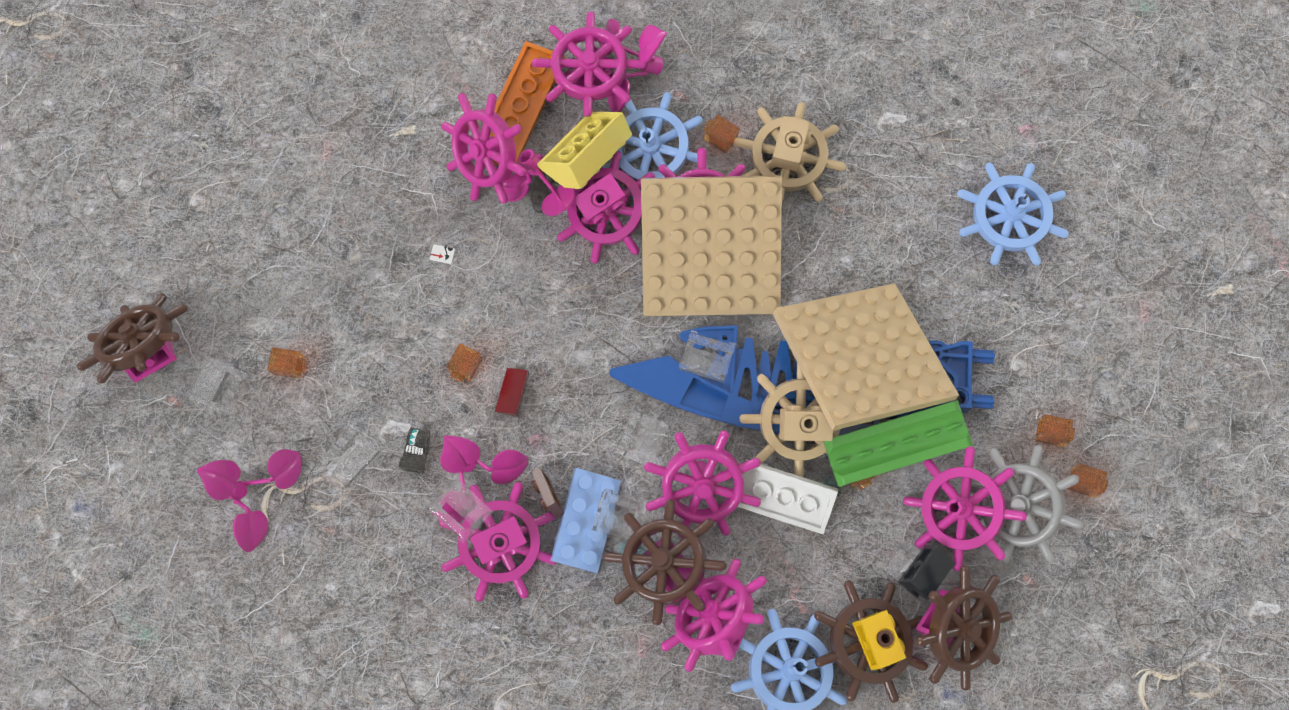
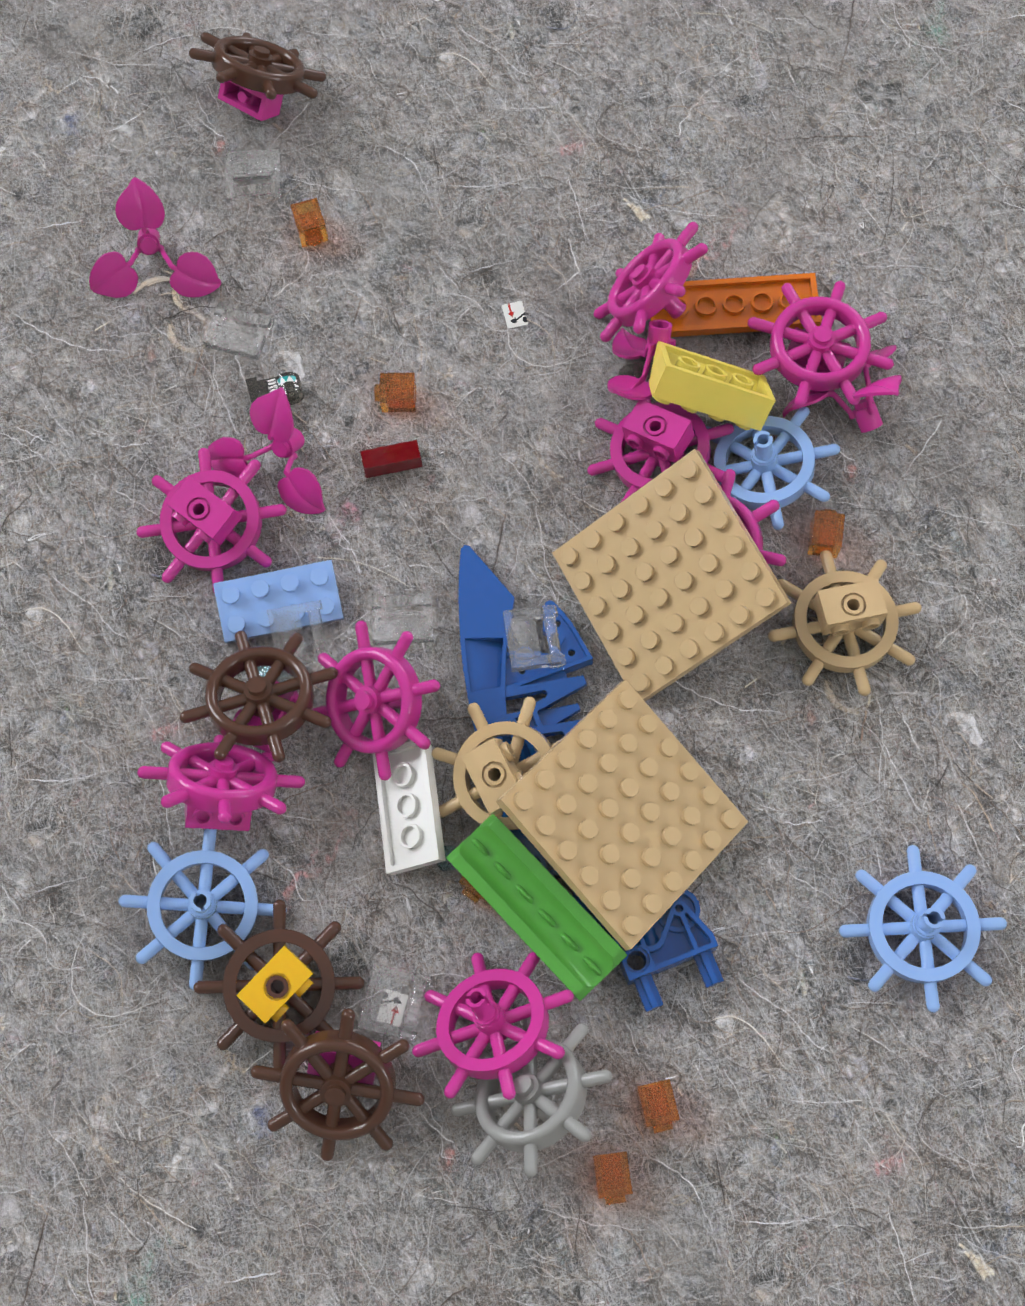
camera: 65 degrees right, 5 degrees down
clear plate [428,479,494,544] -> none
plate [531,467,564,517] -> none
black hinge [898,545,955,600] -> none

